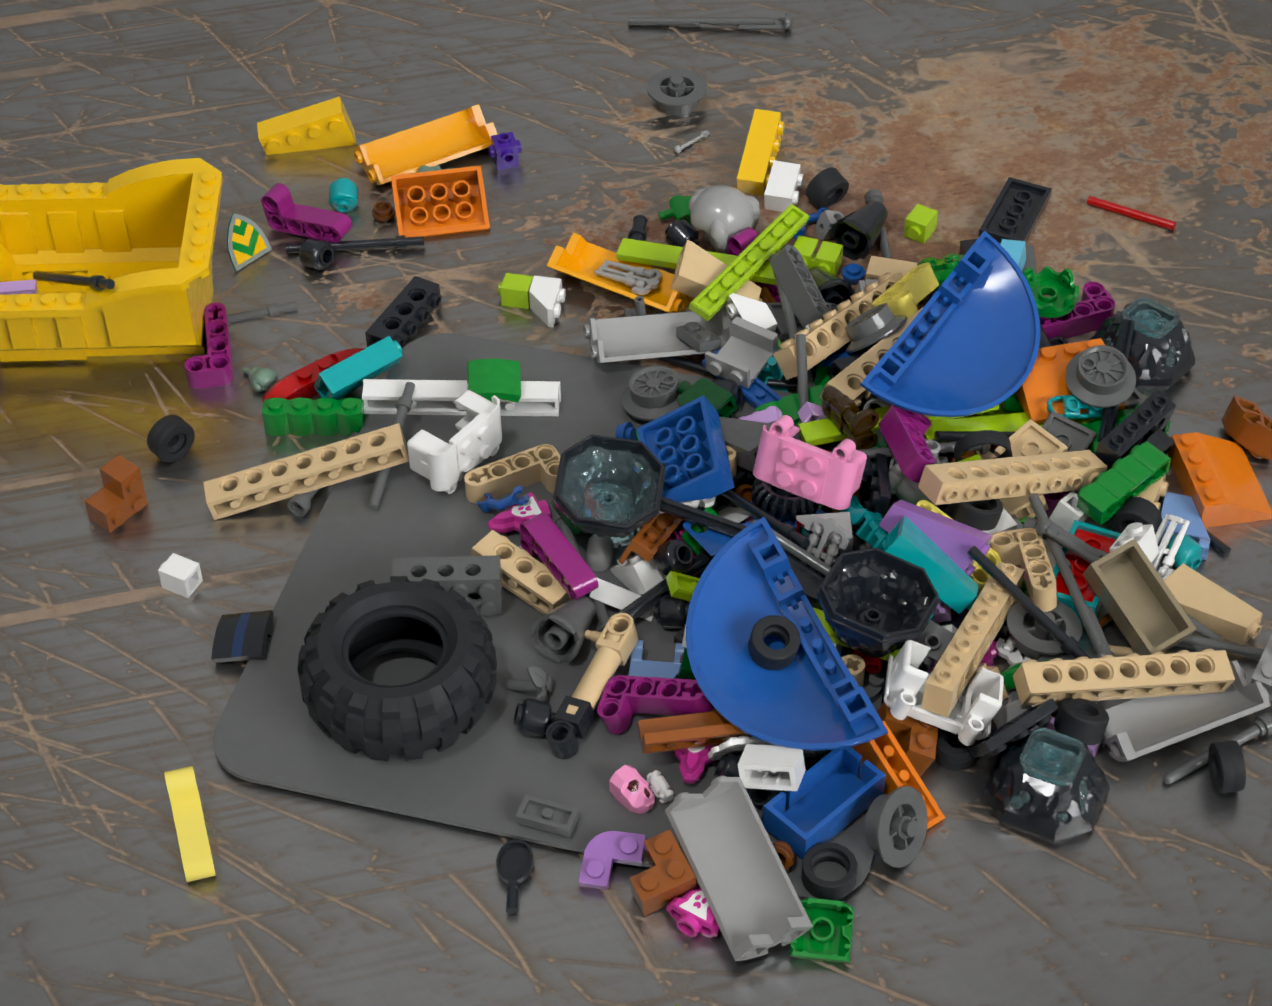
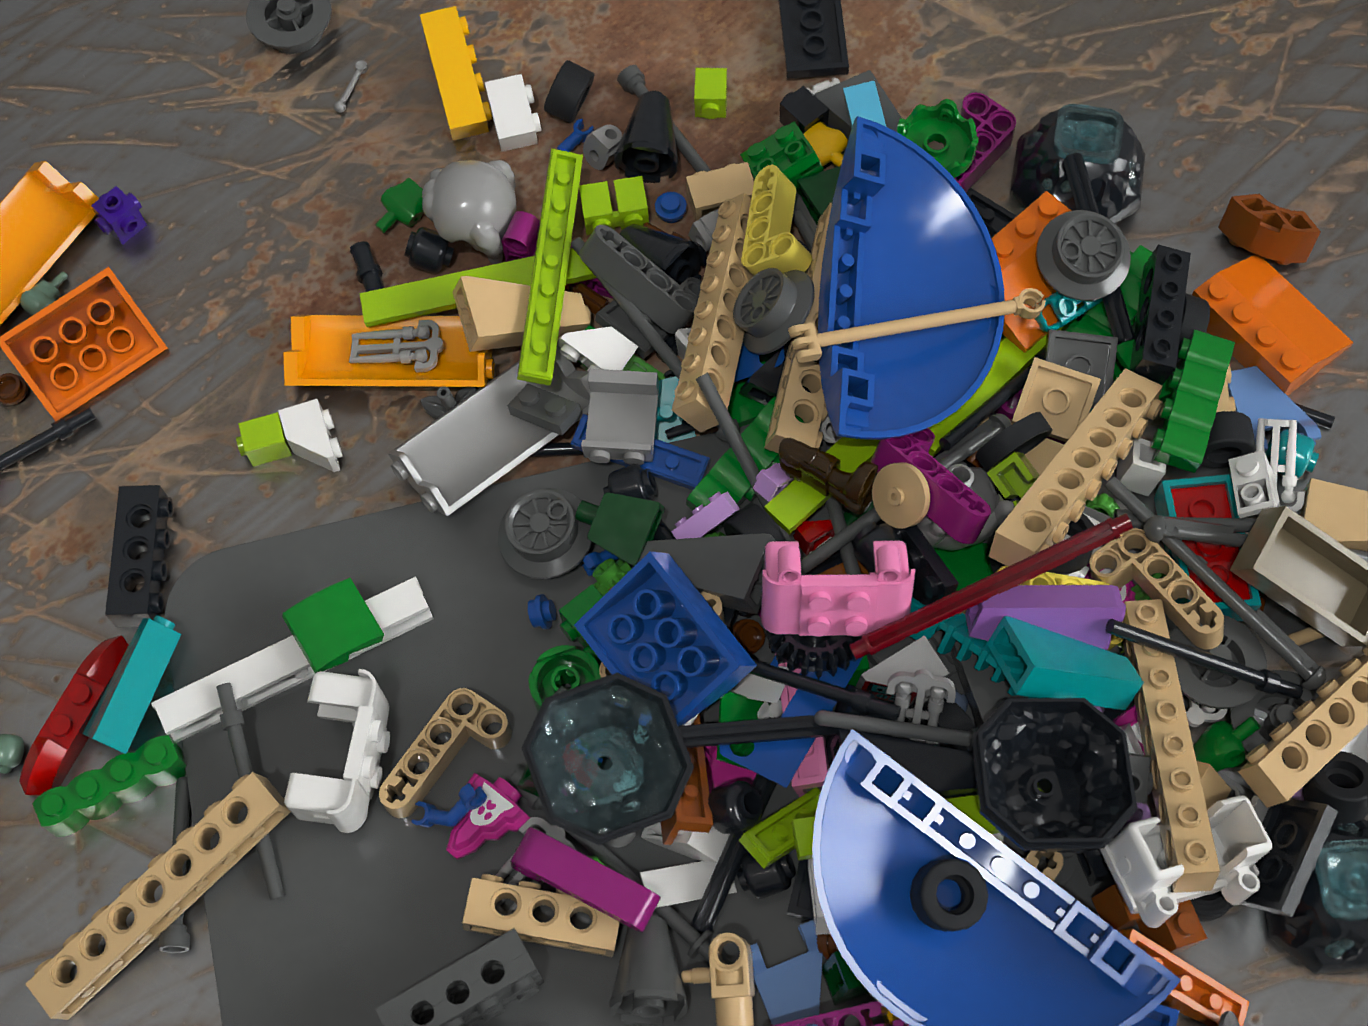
camera: 25 degrees left, 20 degrees up
none -> tan hinge [788,288,1046,363]
none -> dark red piece [849,513,1134,659]
none -> tan piece [872,462,930,528]

